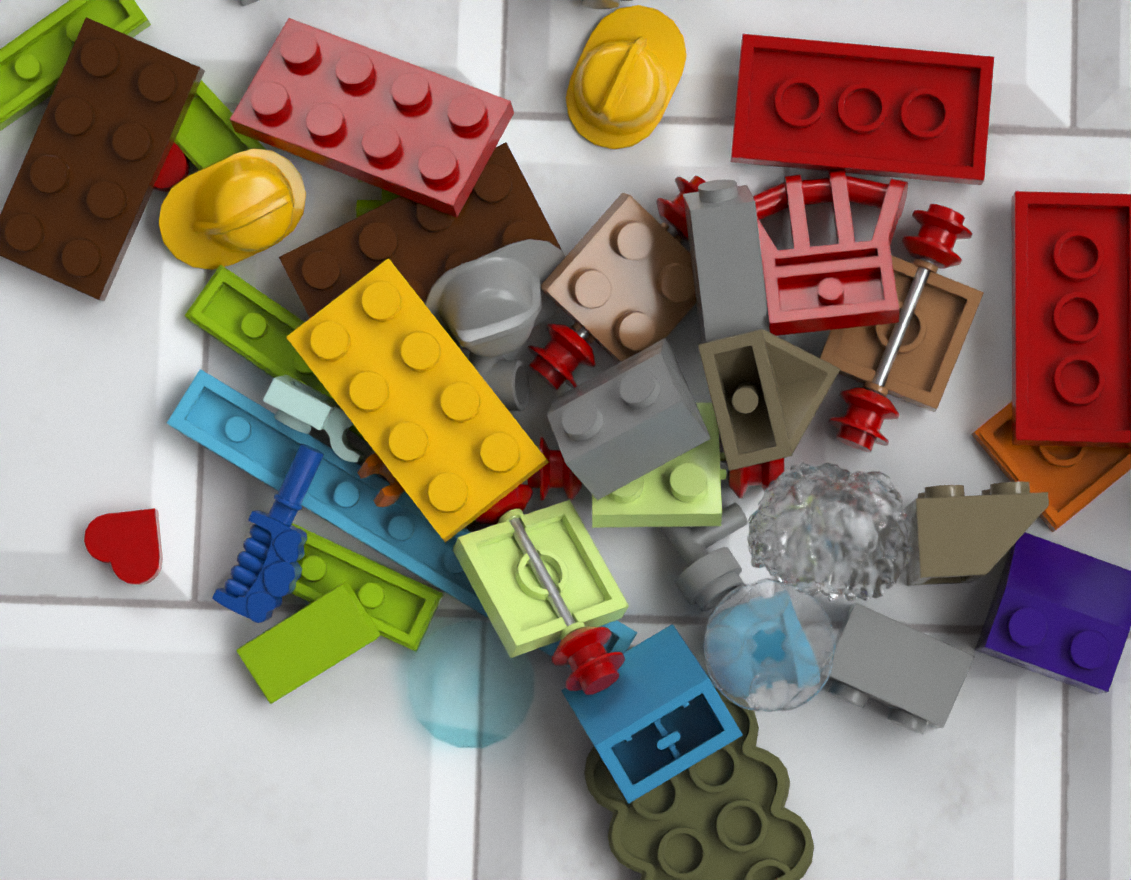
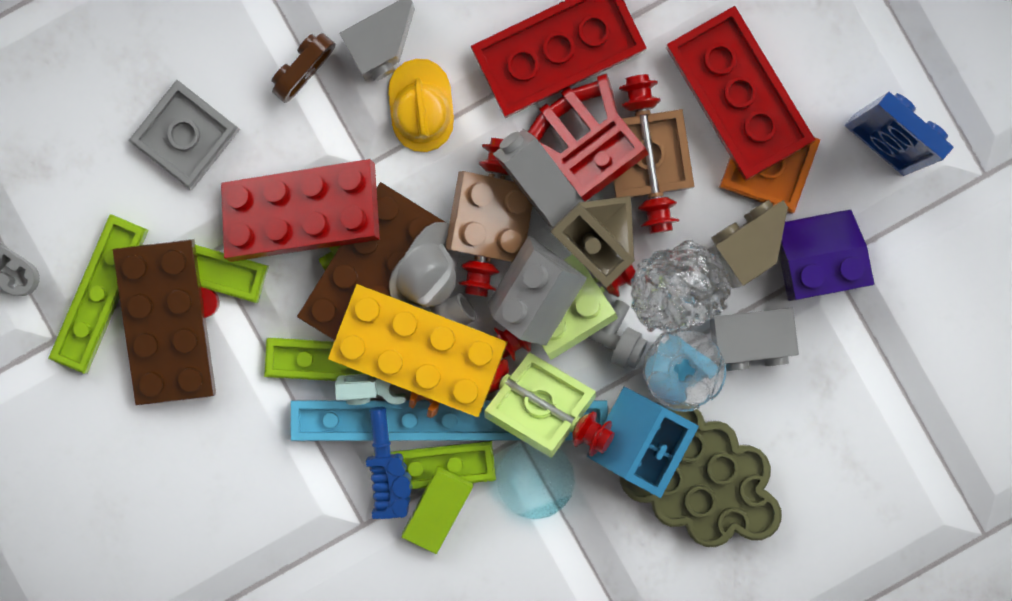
camera: 30 degrees left, 5 degrees up
red tile [84,508,163,586] -> none
yellow piece [158,148,306,270] -> none

